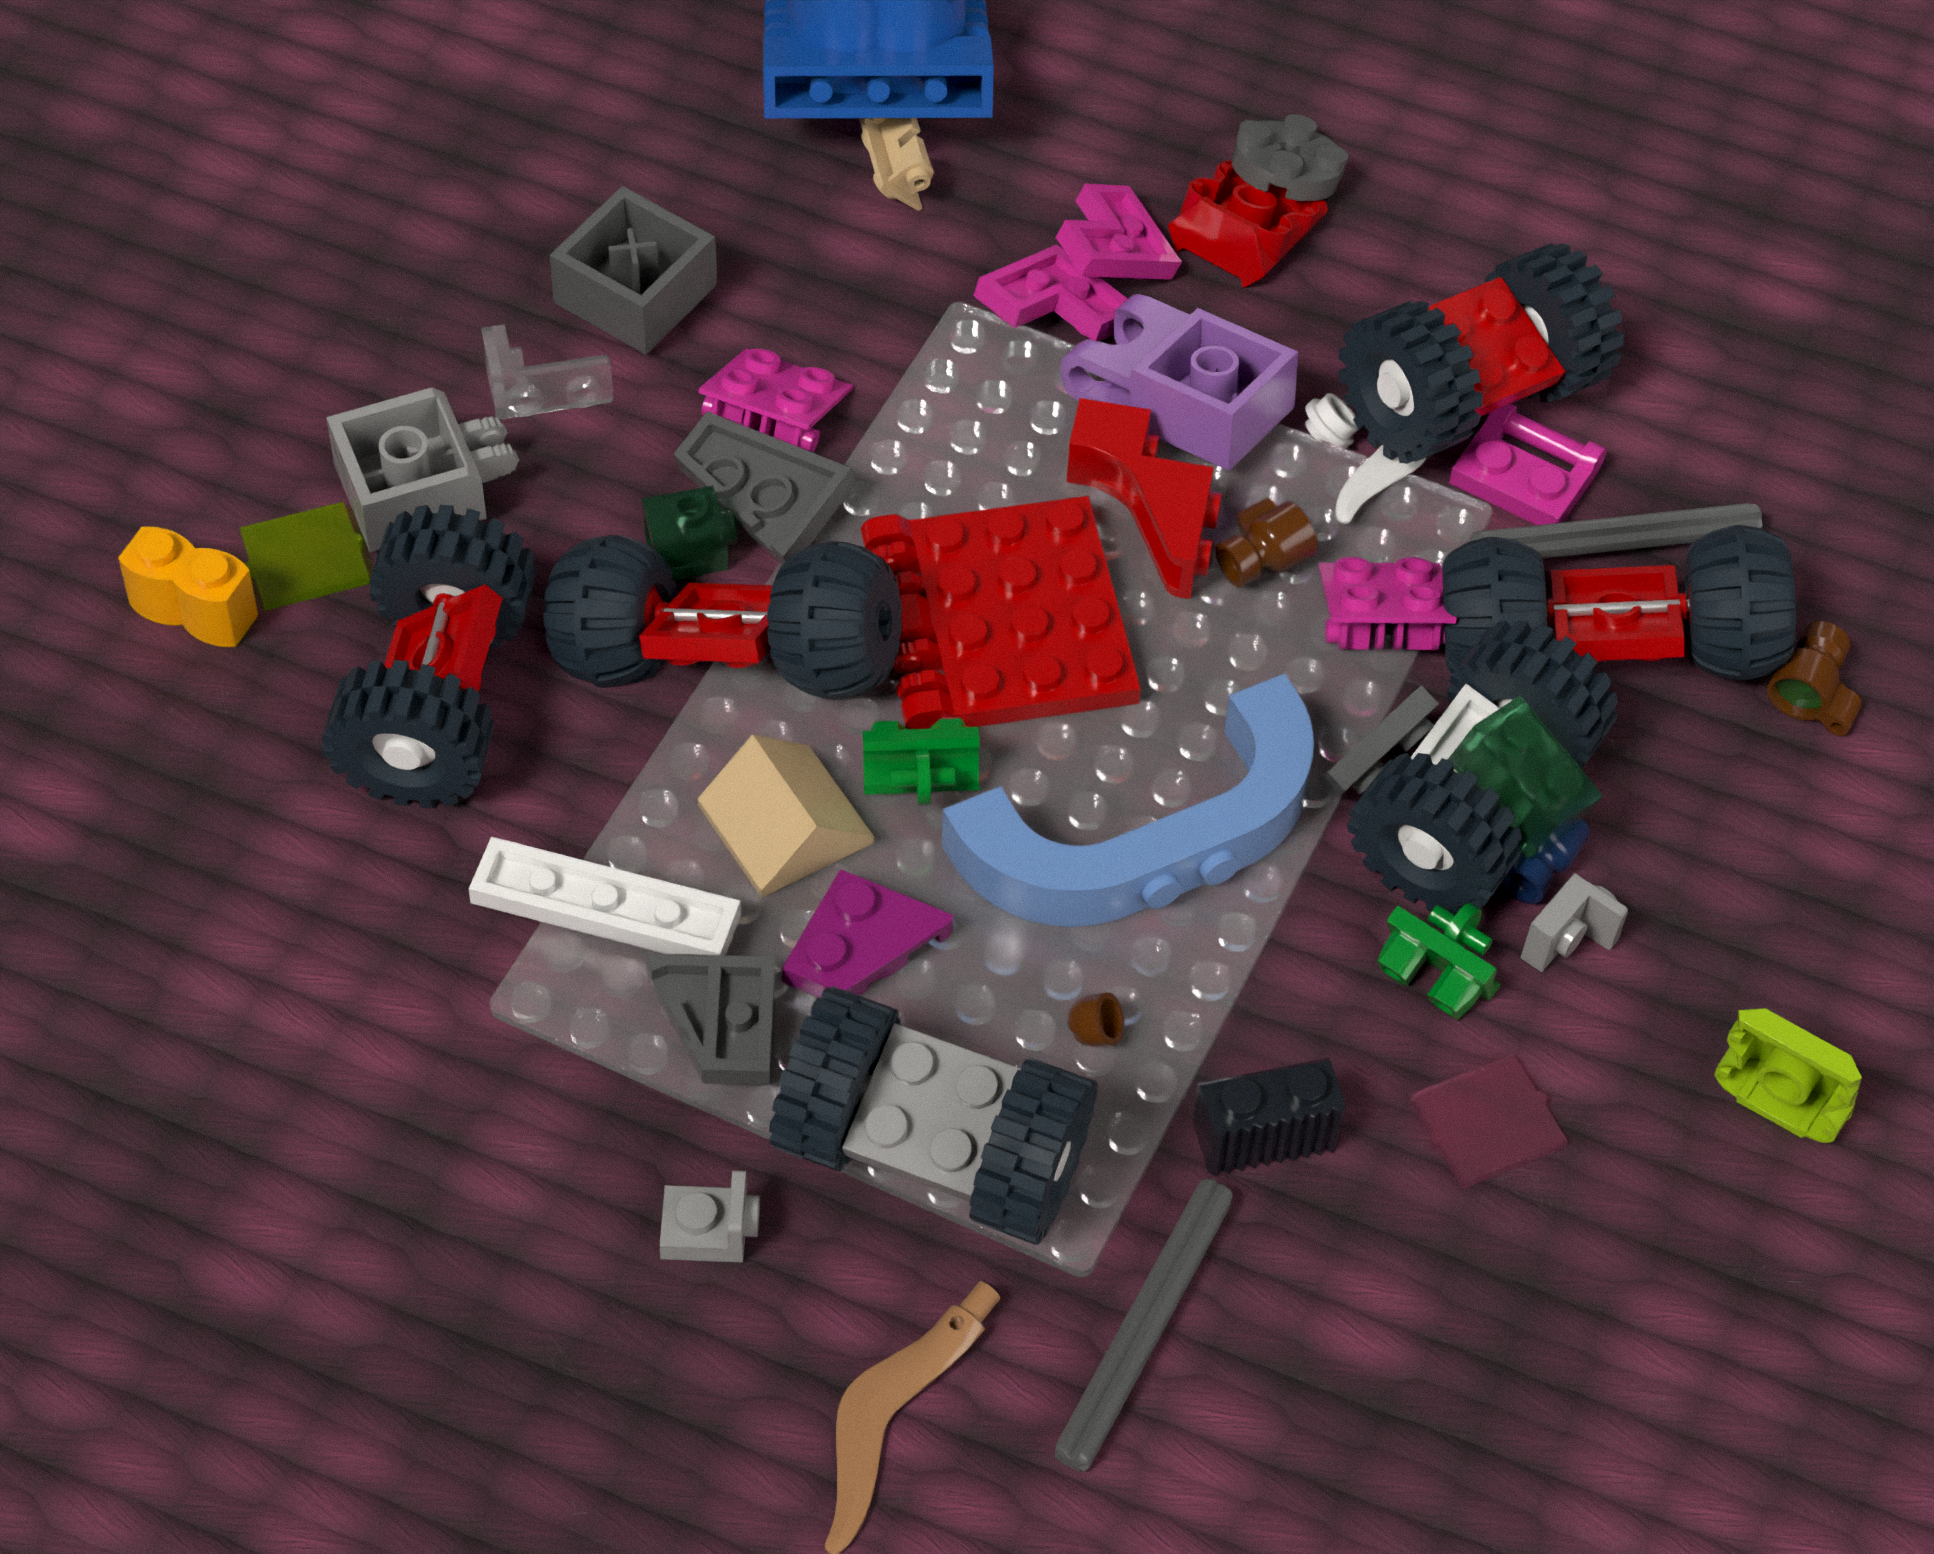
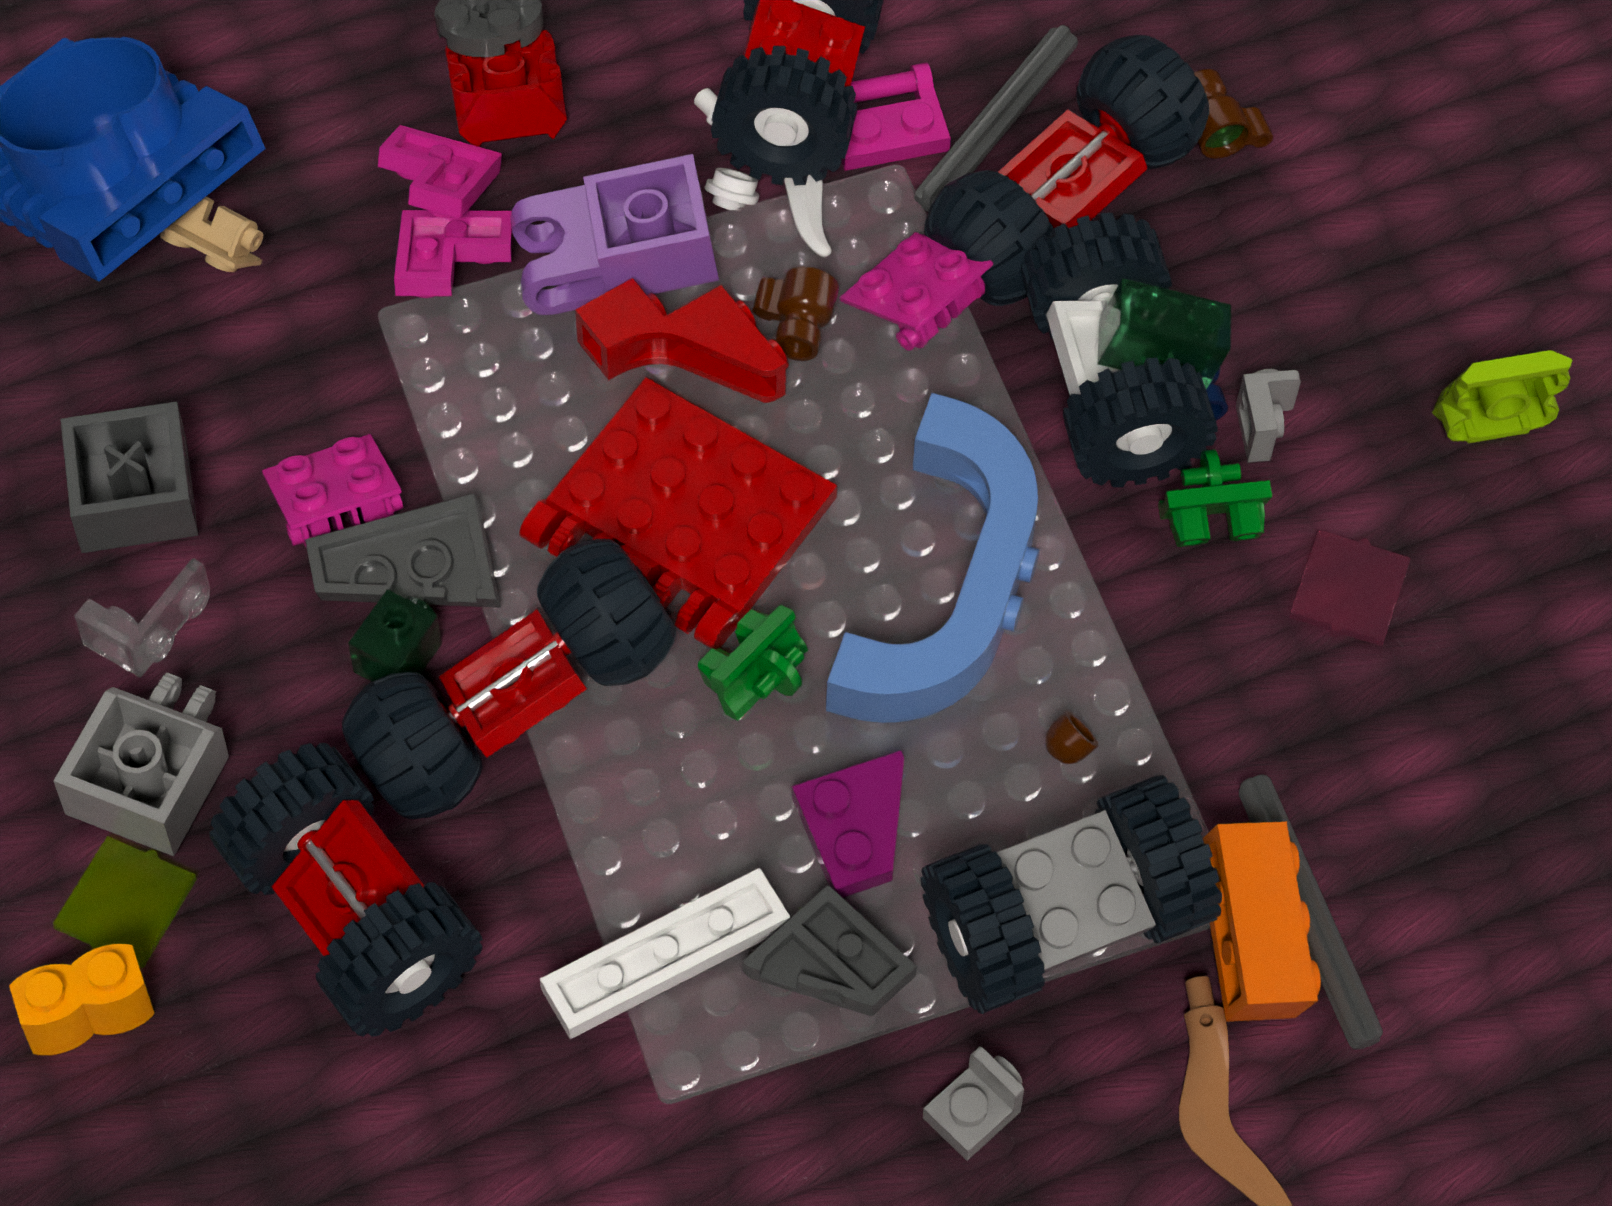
camera: 45 degrees left, 5 degrees up
tan slope [698,734,874,898] -> none
black brick [1192,1058,1346,1177] -> none
dark grey wing [1321,685,1439,798] -> none
none -> orange brick [1202,821,1321,1022]

